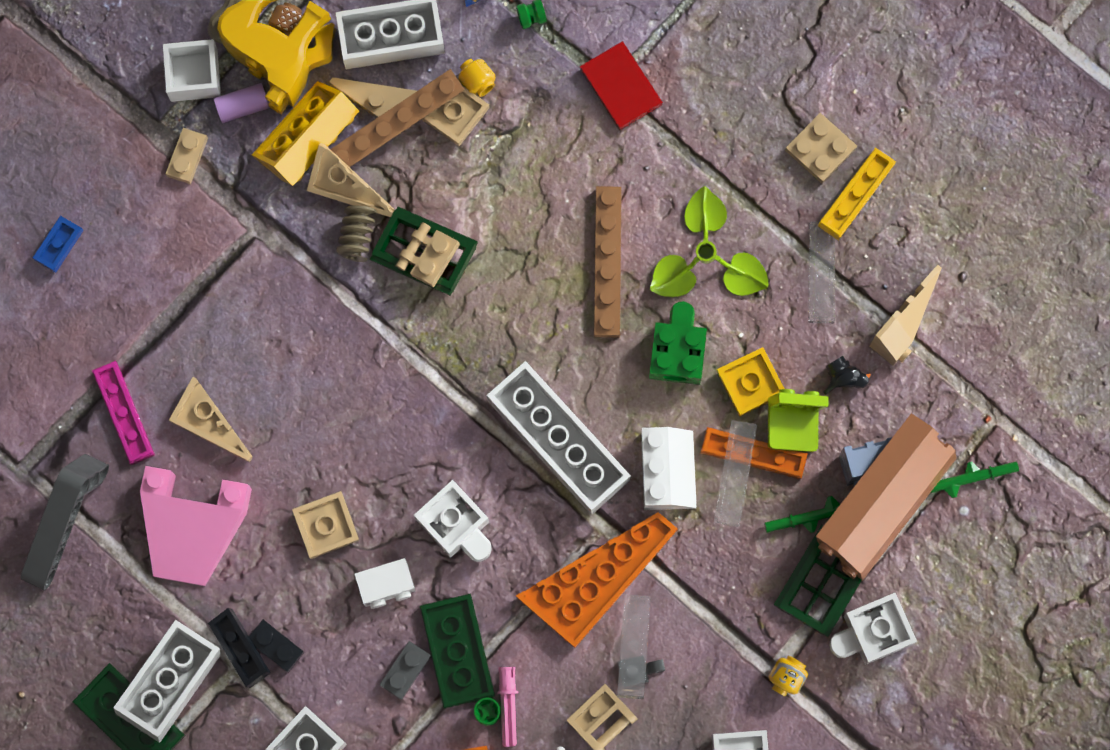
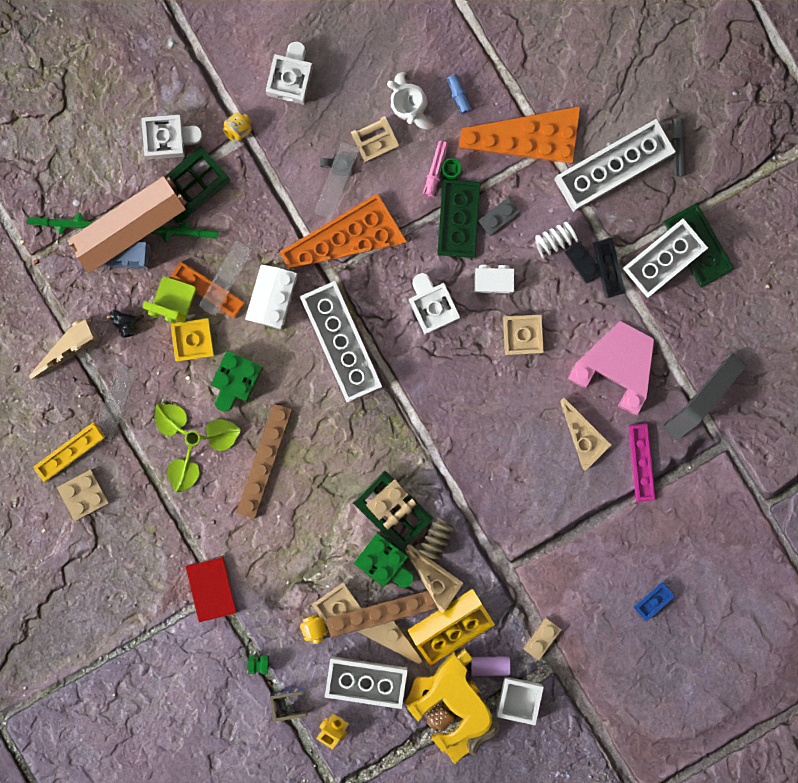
camera: 165 degrees left, 10 degrees up
none -> green brick [353,532,413,588]
none -> white piece [535,222,578,259]

